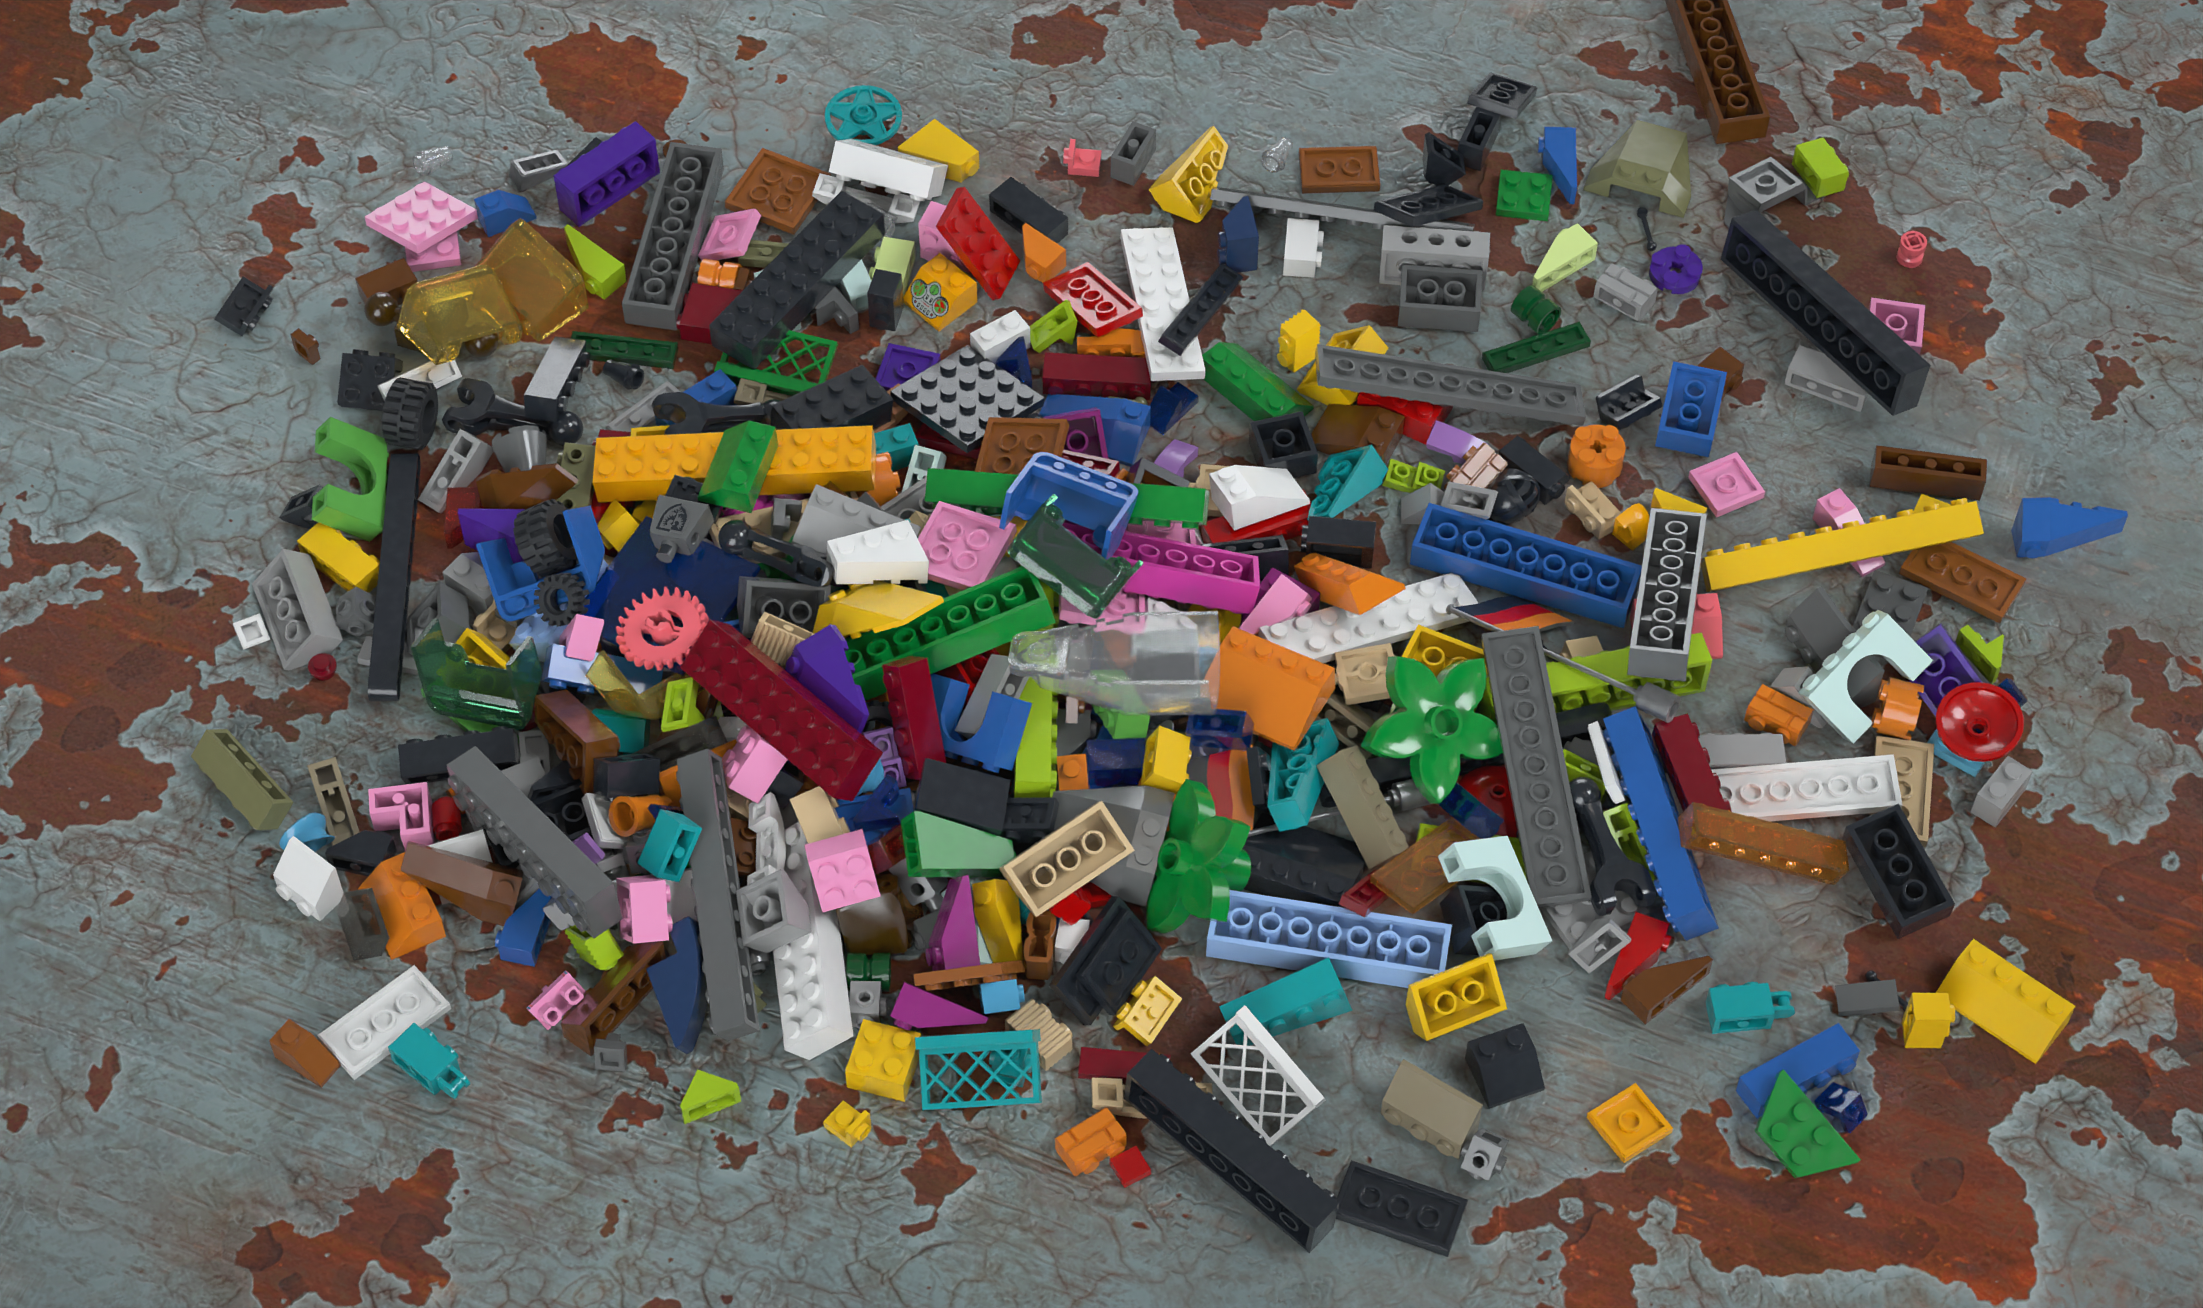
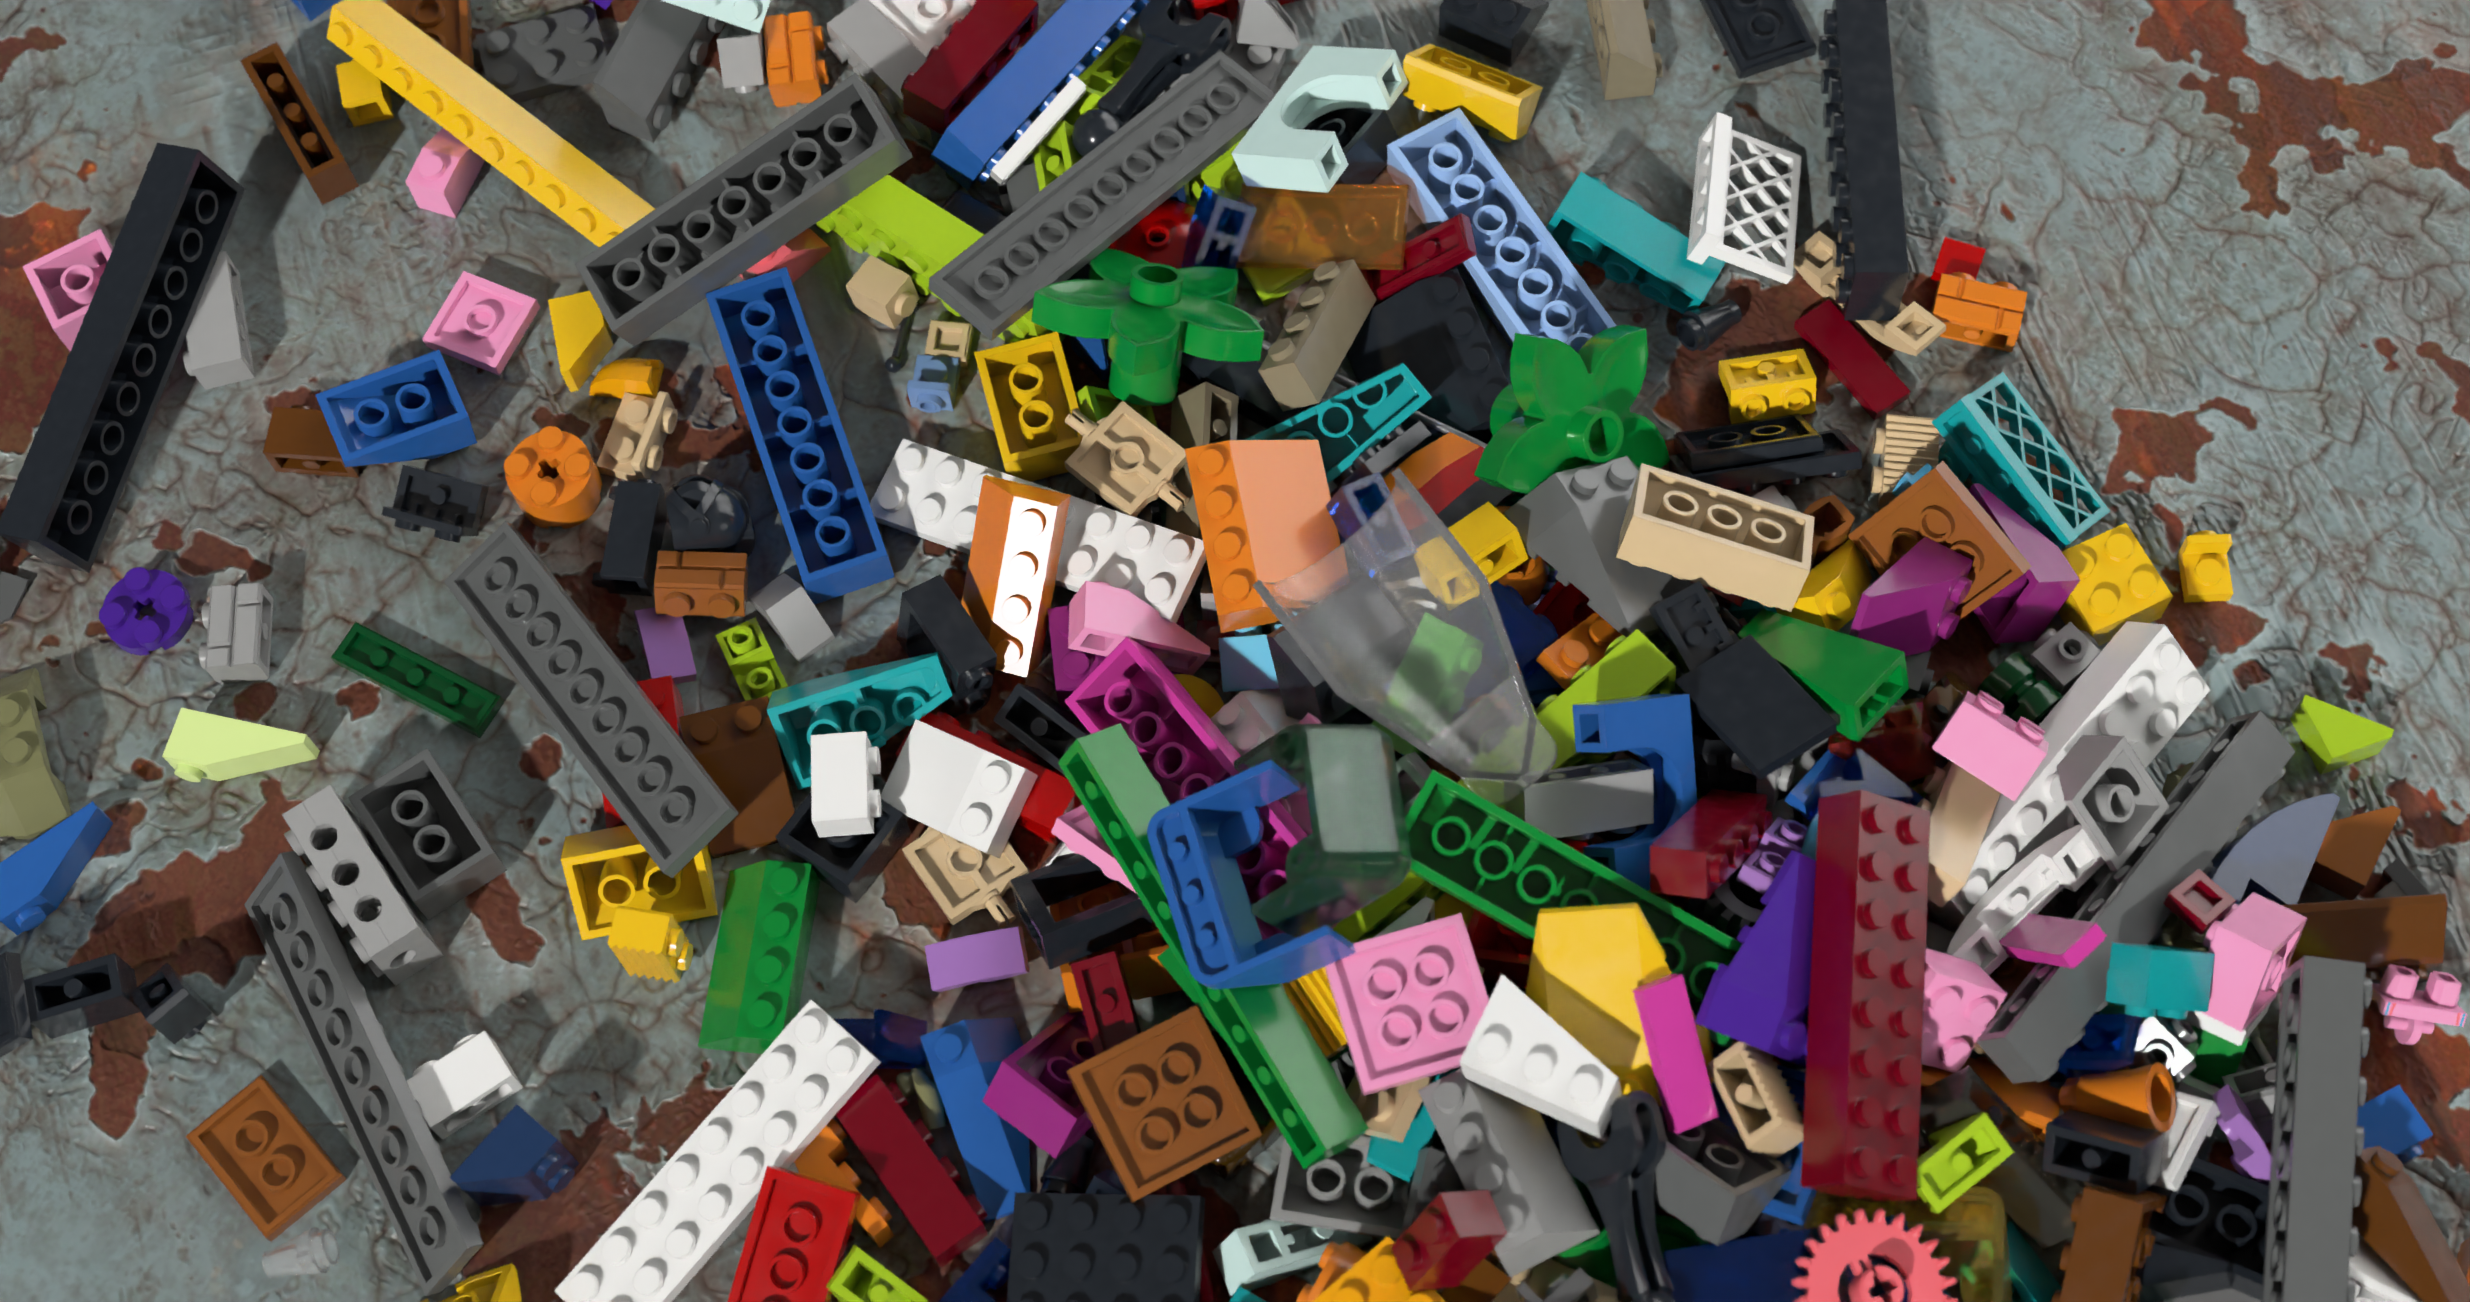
camera: 125 degrees left, 10 degrees up
black tile [1158,263,1244,356] -> none
black tile [1374,184,1483,227] -> none
light grey slope [1441,482,1498,519] -> none
flag [1446,596,1681,723] -> none
green plate [1496,169,1553,221] -> none
dark green wheel [1511,285,1562,334] -> none
black hinge [1637,207,1657,251] -> none
none -> white brick [811,731,882,838]
none -> dark red brick [1391,1189,1508,1291]
none -> dark pink tile [1633,974,1718,1134]
none -> black cone [1676,299,1742,351]
none -> dark pink tile [1999,913,2106,969]
none -> plate [2163,869,2236,935]
none -> dark orange slope [2307,805,2402,900]

